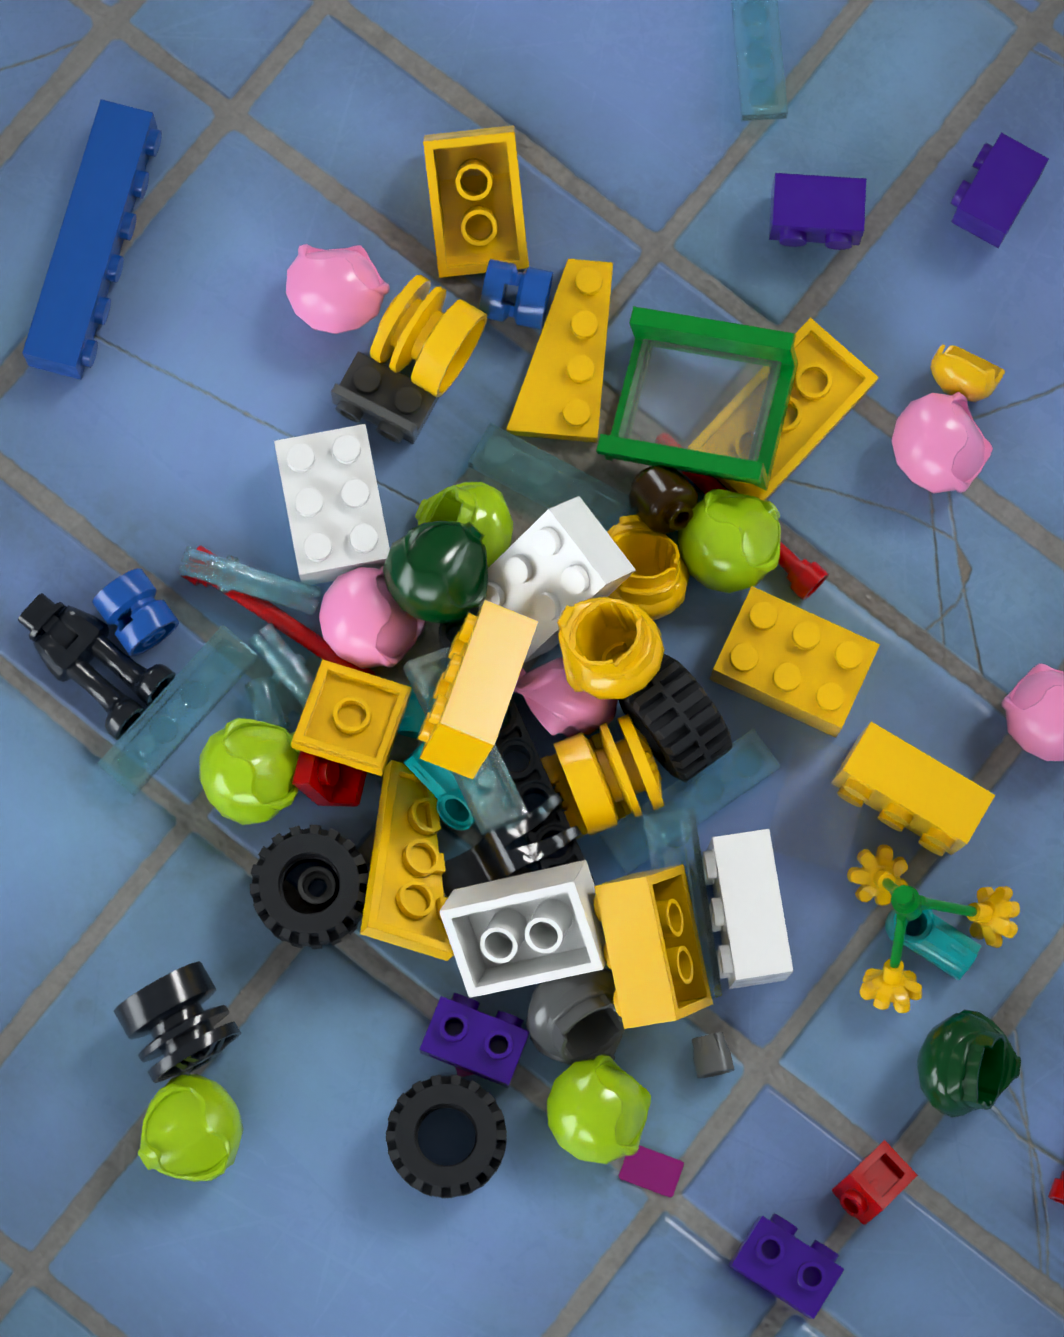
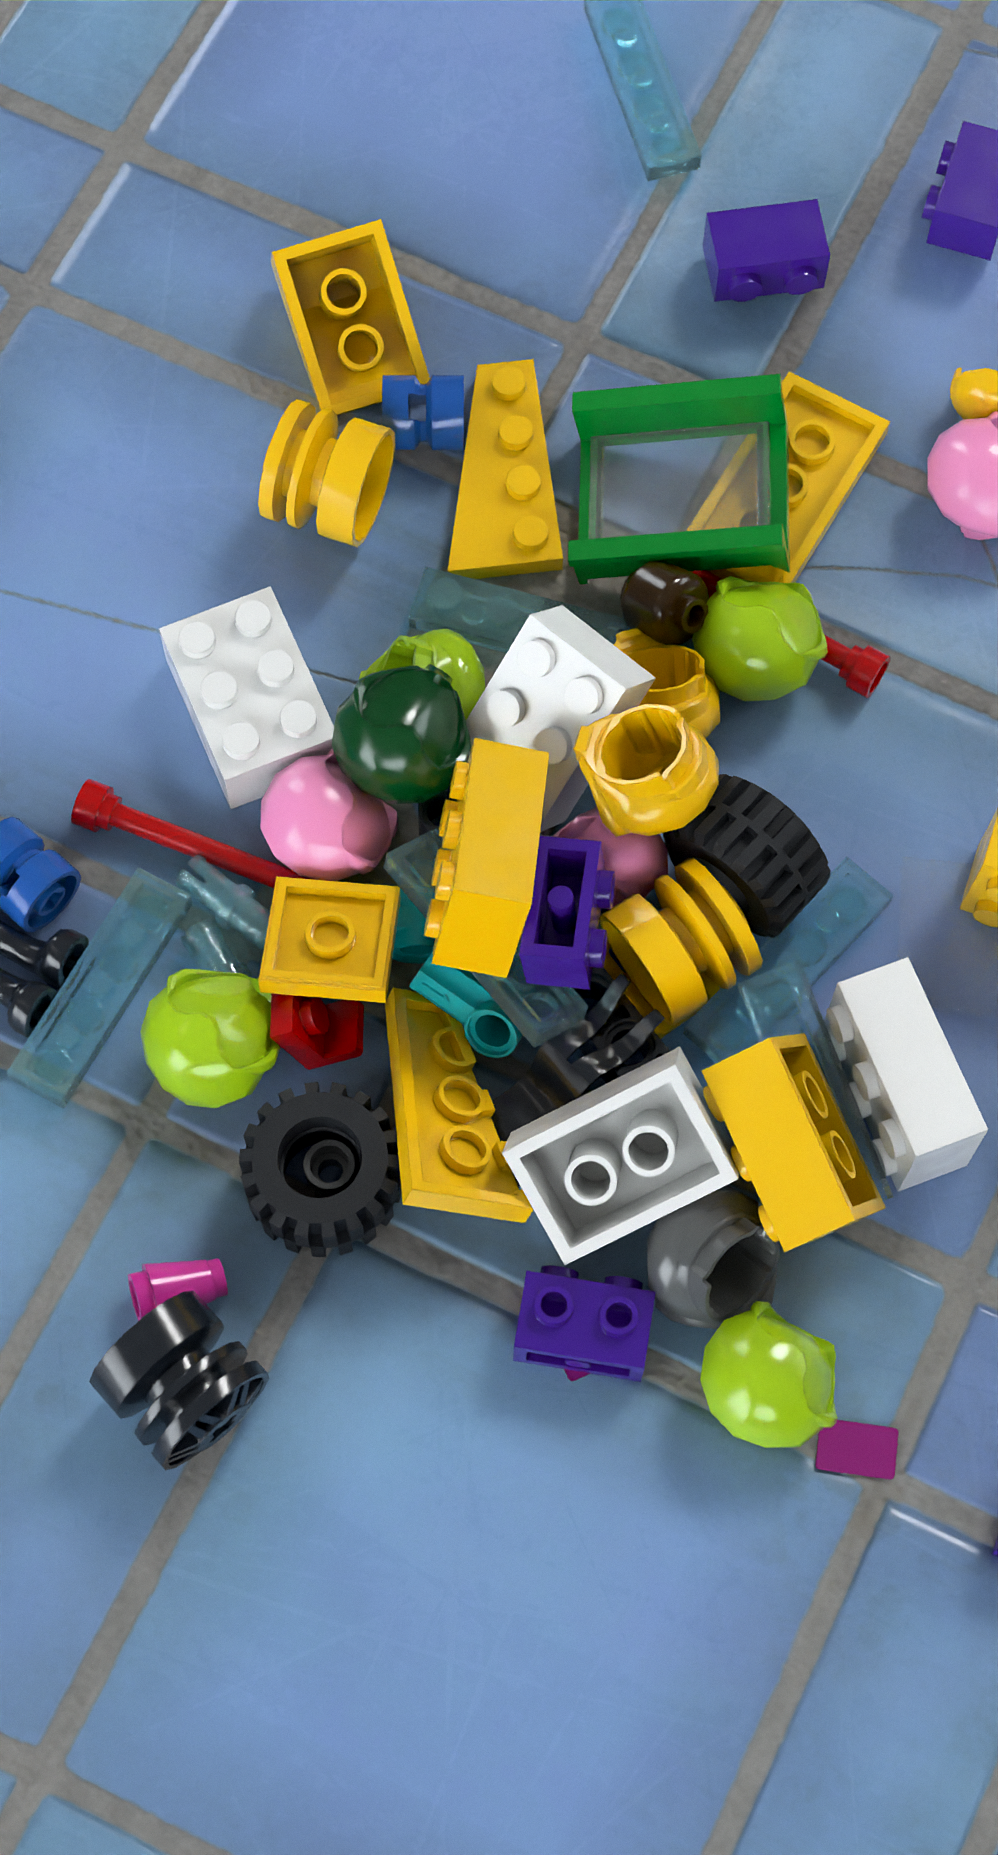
camera: 10 degrees left, 10 degrees down
lime helmet [138,1074,244,1182] -> none
clear light blue pin [179,546,321,616] -> none
bright pink helmet [286,244,390,334] -> none
dark grey bracket [331,351,439,444] -> none
black tyre [386,1075,507,1198] -> none
dark grey hose [692,1032,735,1078] -> none
yellow brick [709,586,880,738] -> none
none -> dark pink cone [128,1258,228,1321]
none -> dark purple brick [519,836,615,990]

